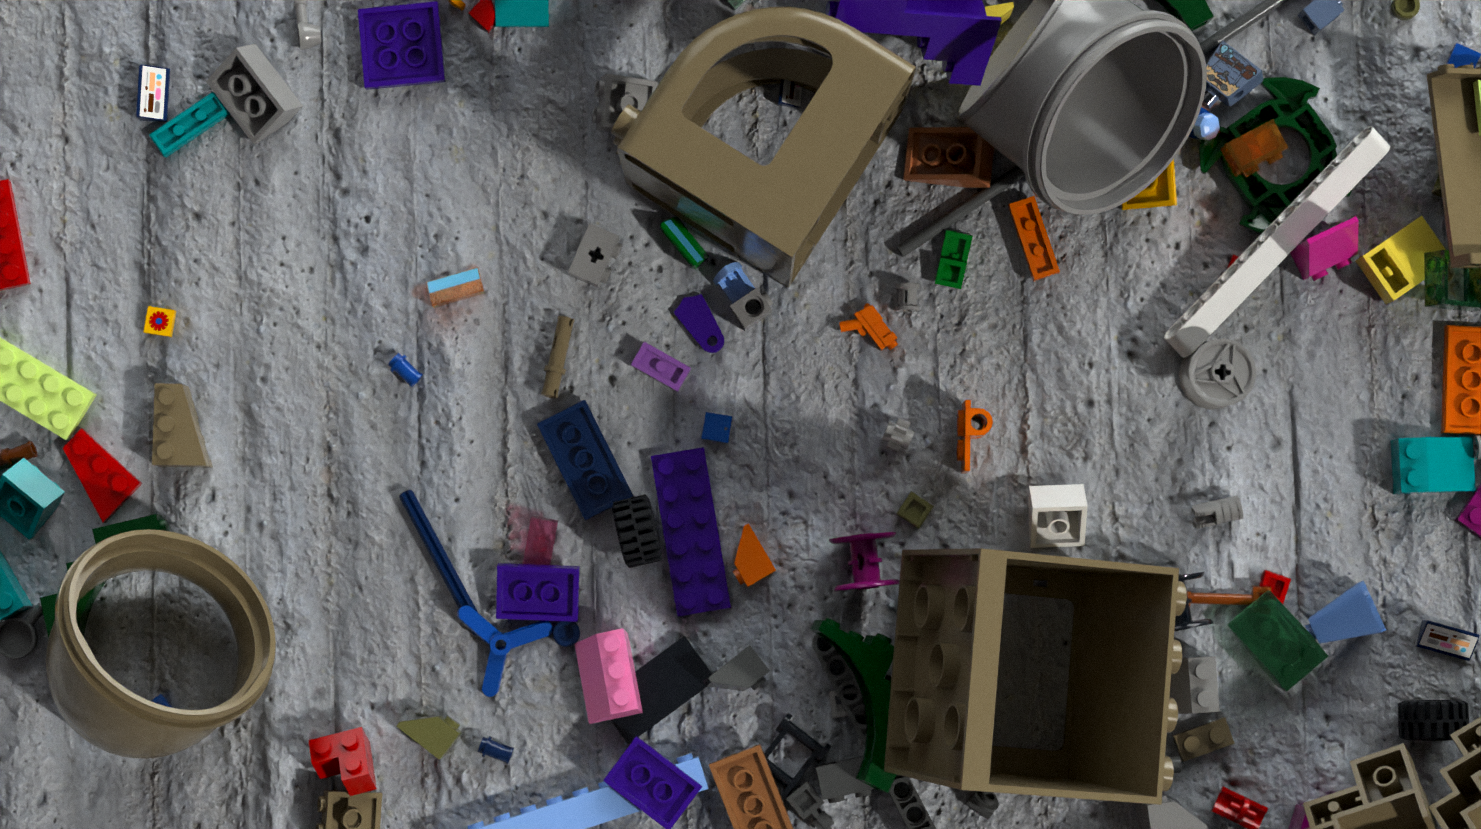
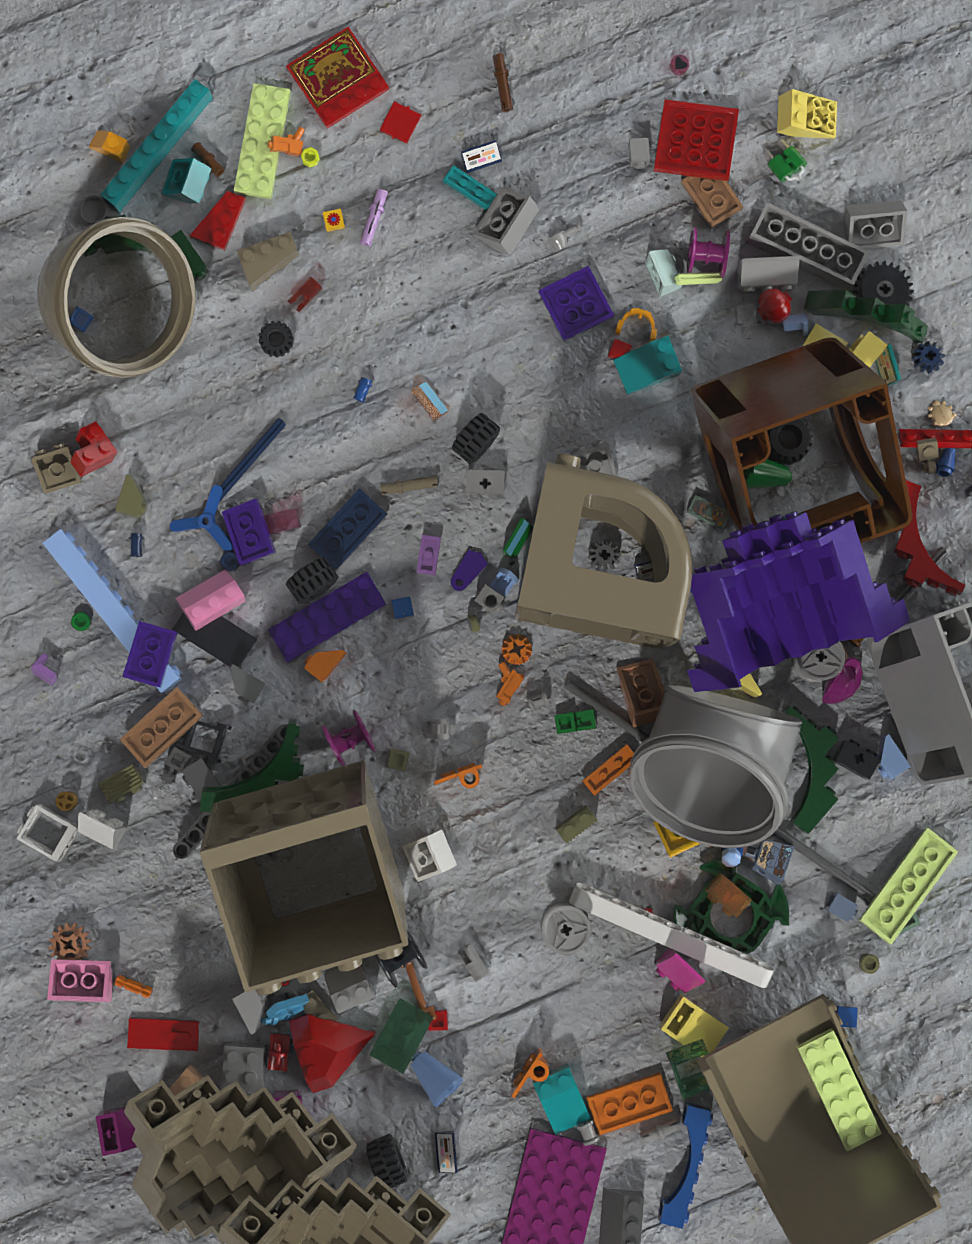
camera: 65 degrees right, 0 degrees up
none -> black tyre [258,321,294,358]
none -> dark azure plate [261,994,309,1026]
none -> orange piece [267,127,305,157]
none -> clear red hinge [288,276,323,313]
none -> red wedge [289,1014,376,1093]
none -> neon yellow tile [301,147,320,168]
none -> lavender pin [360,189,388,247]
none -> red piece [380,101,422,144]
none -> black tyre [452,413,500,464]
none -> olive tile [467,613,480,633]
none -> reddish brown pin [492,53,513,112]
none -> orange gear [502,634,532,665]
none -> orange piece [511,1047,549,1098]
none -> olive brick [555,805,597,843]
none -> dark grey gear [588,539,621,572]

